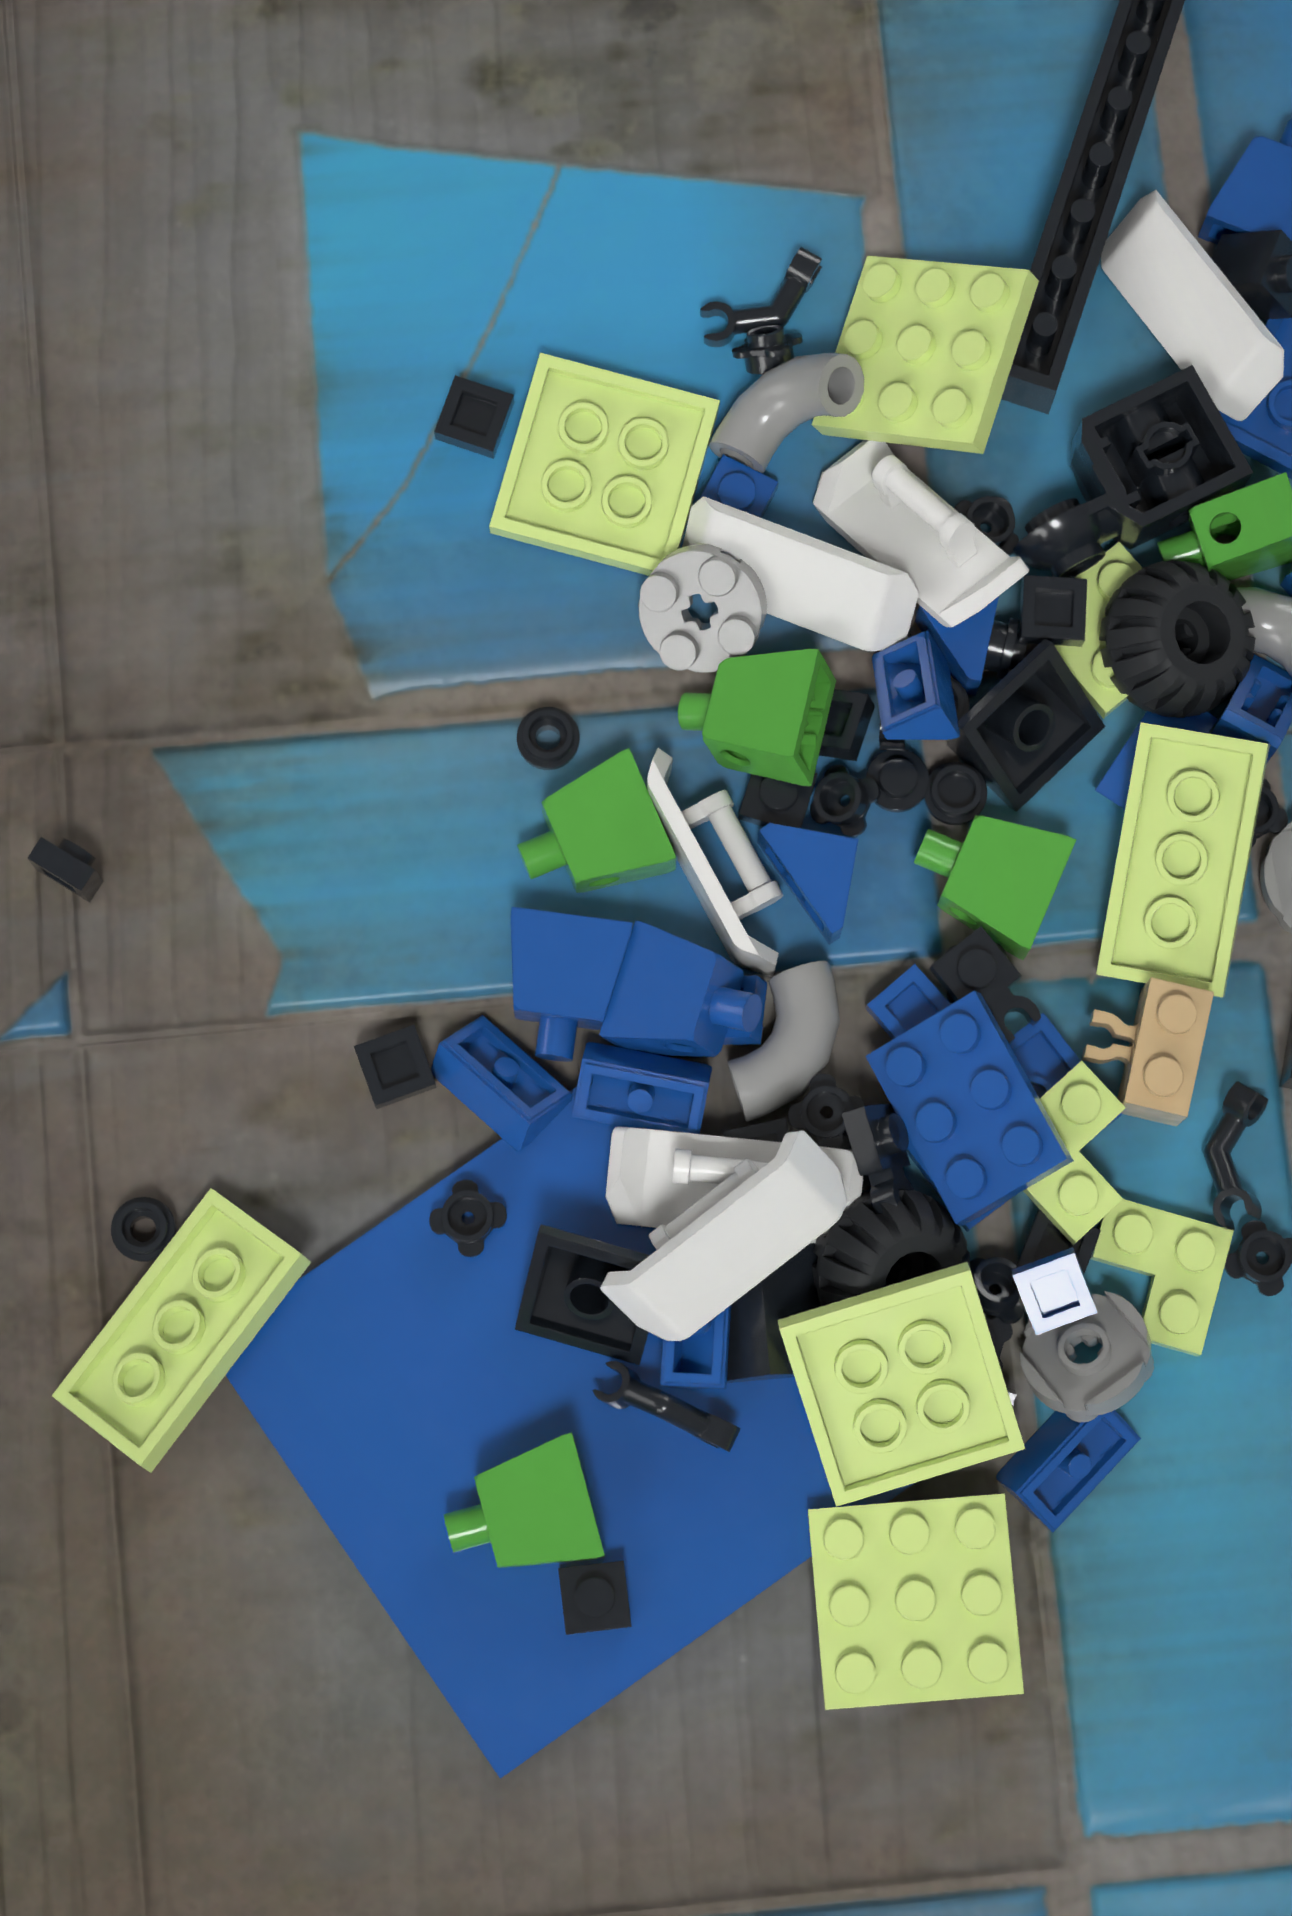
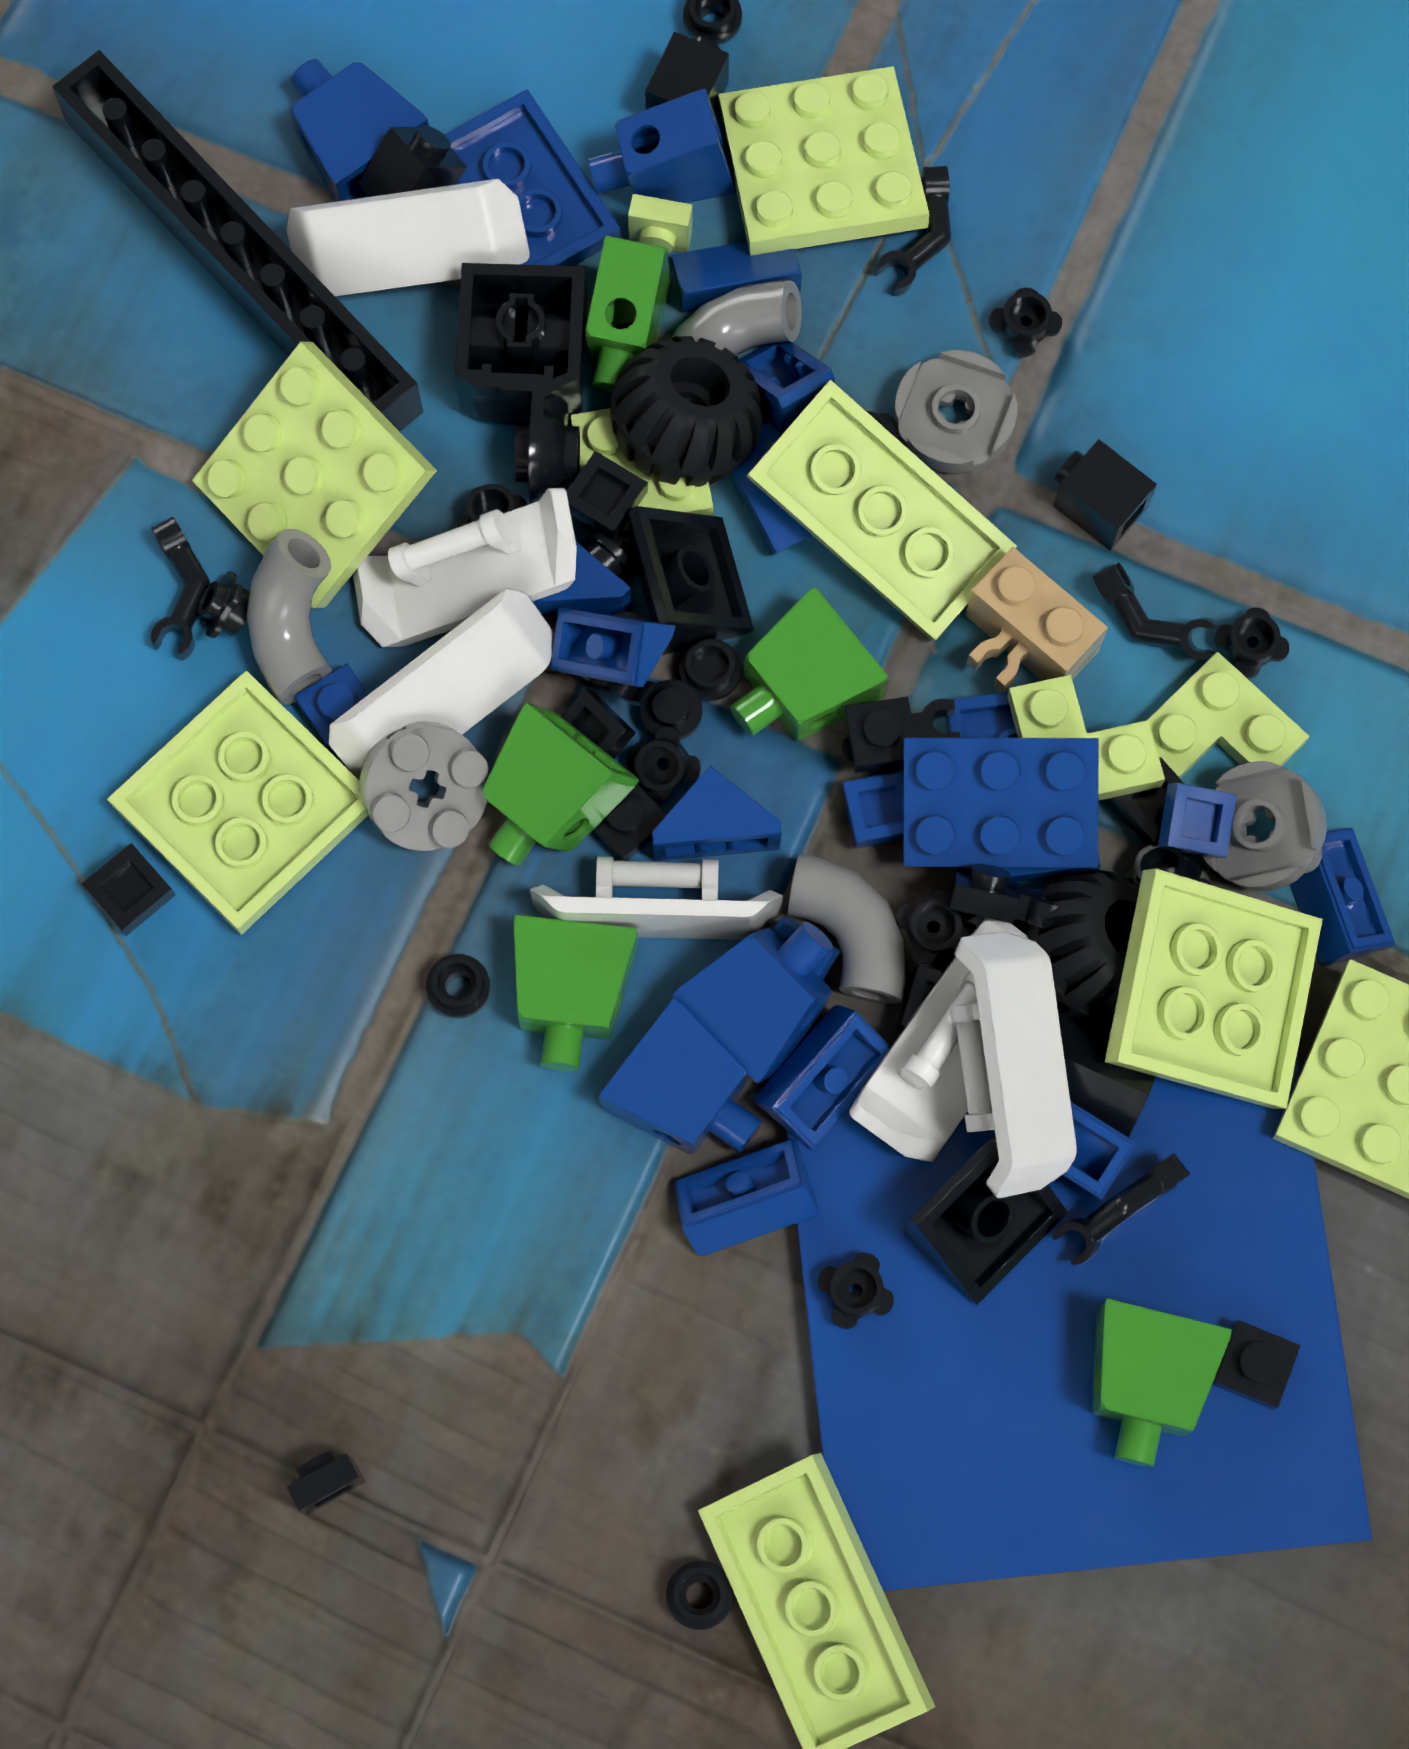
camera: 60 degrees left, 5 degrees down
black plate [354,1025,437,1109] -> none

